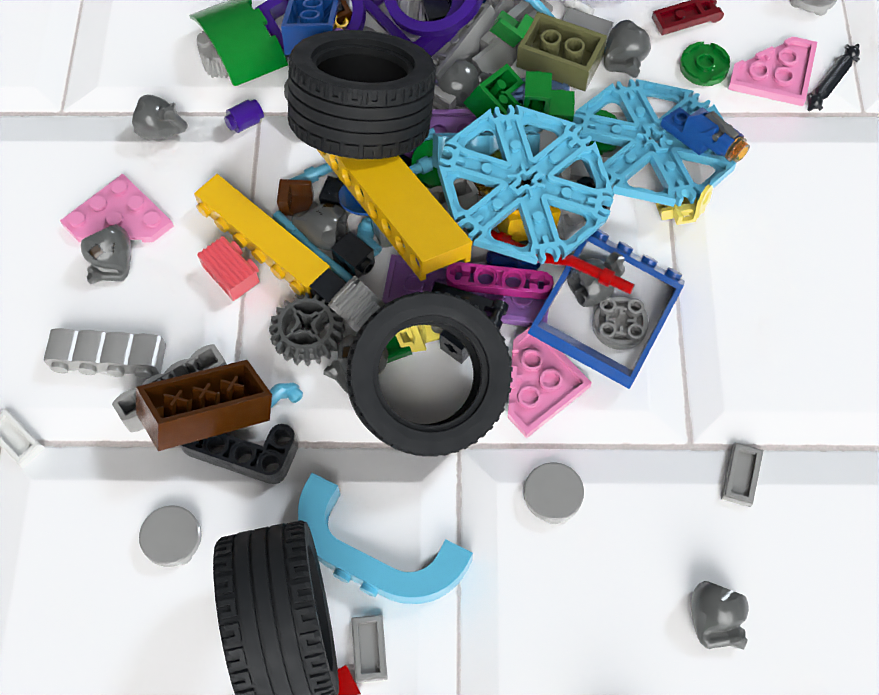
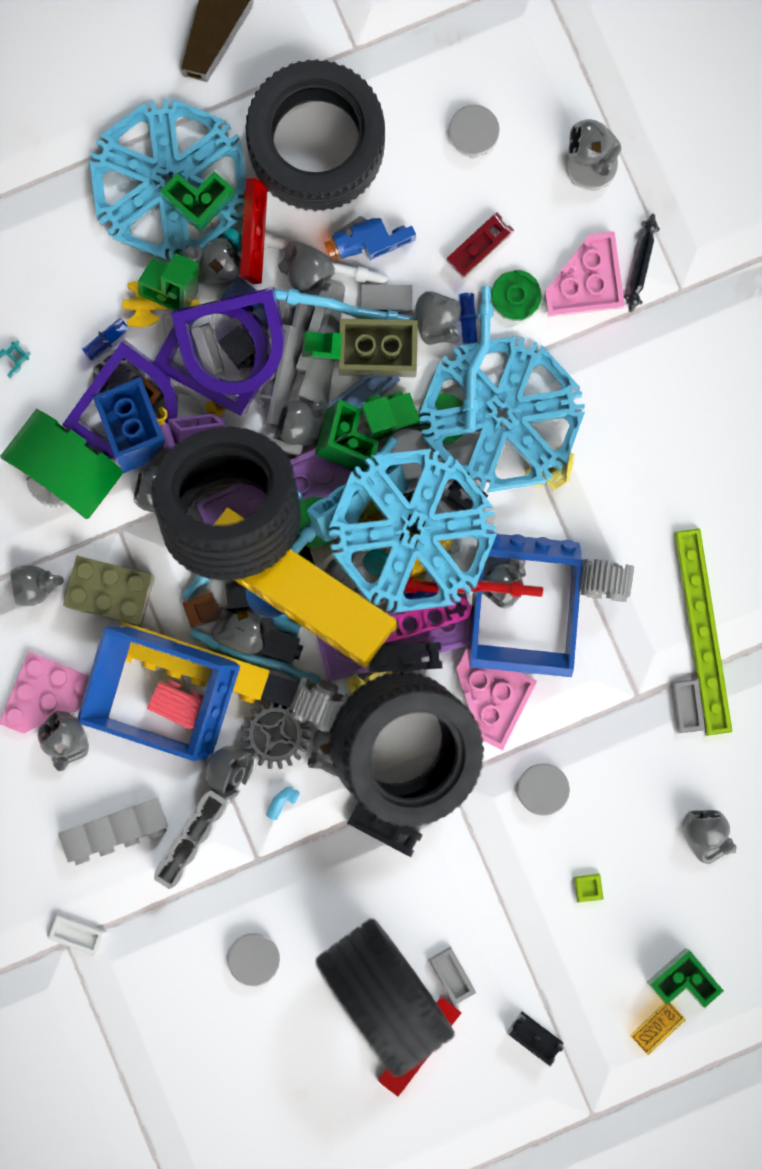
camera: 30 degrees left, 20 degrees up
reddish brown brick [136,360,272,451] -> none
black beam [180,423,298,484] -> none
dark purple brick [224,99,264,133] -> none
medium azure arch [298,473,473,604] -> none
light grey tile [592,296,649,350] -> none
blue plate [660,107,750,163] -> none
none -> olive brick [63,555,155,627]
none -> blue window [77,626,240,761]
none -> dark grey cylinder [205,746,254,800]
none -> black plate [347,803,423,857]
none -> clear blue axle [458,292,478,344]
none -> medium azure bar [463,286,493,432]
none -> lime tile [574,873,604,903]
none -> light grey brick [579,559,635,602]
none -> lime tile [674,528,733,736]

